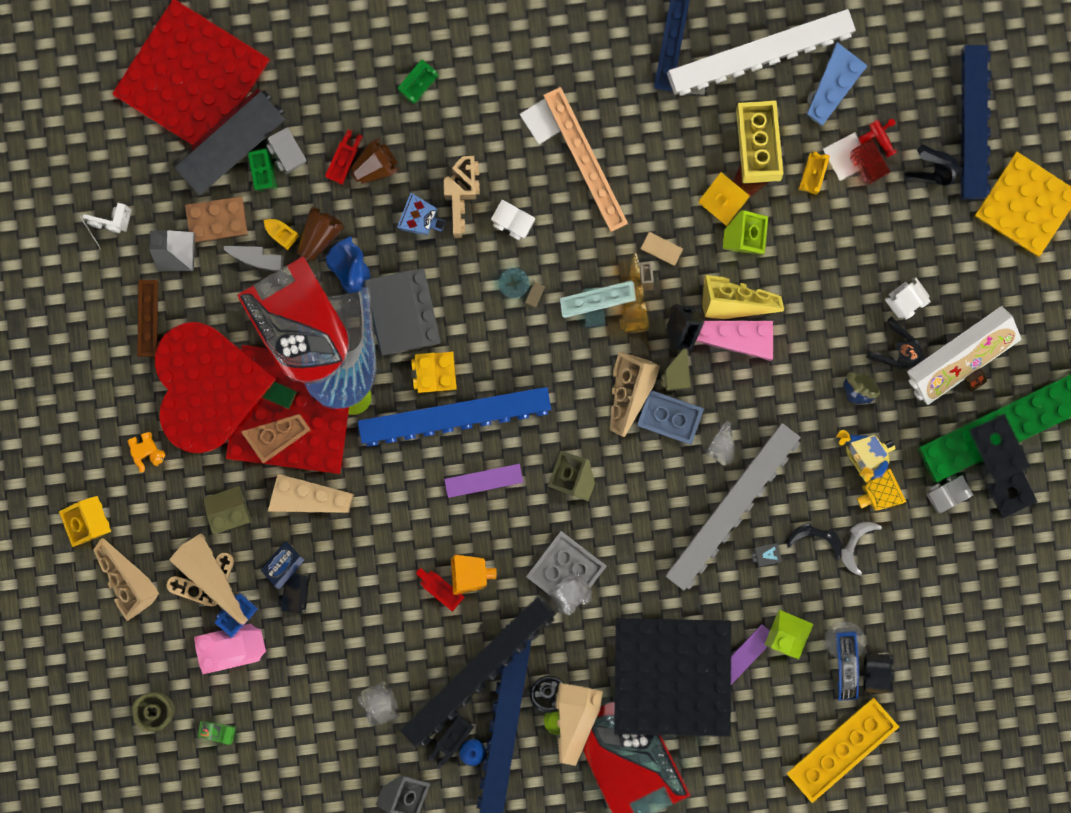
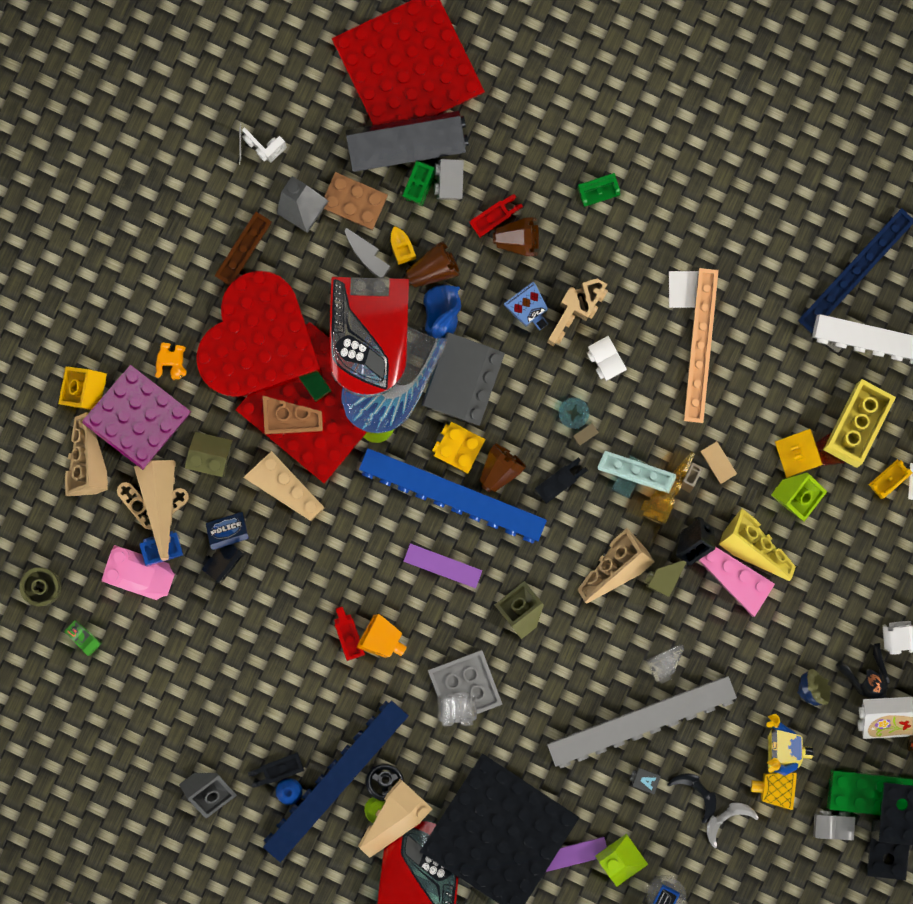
camera: 30 degrees right, 0 degrees up
clear brick [358,681,400,726] -> none
black brick [400,597,557,748] -> none
sand blue plate [637,390,704,445] -> none
none -> magenta plate [82,365,191,470]
none -> reddish brown cone [480,443,527,492]
none -> black hinge [535,457,588,504]

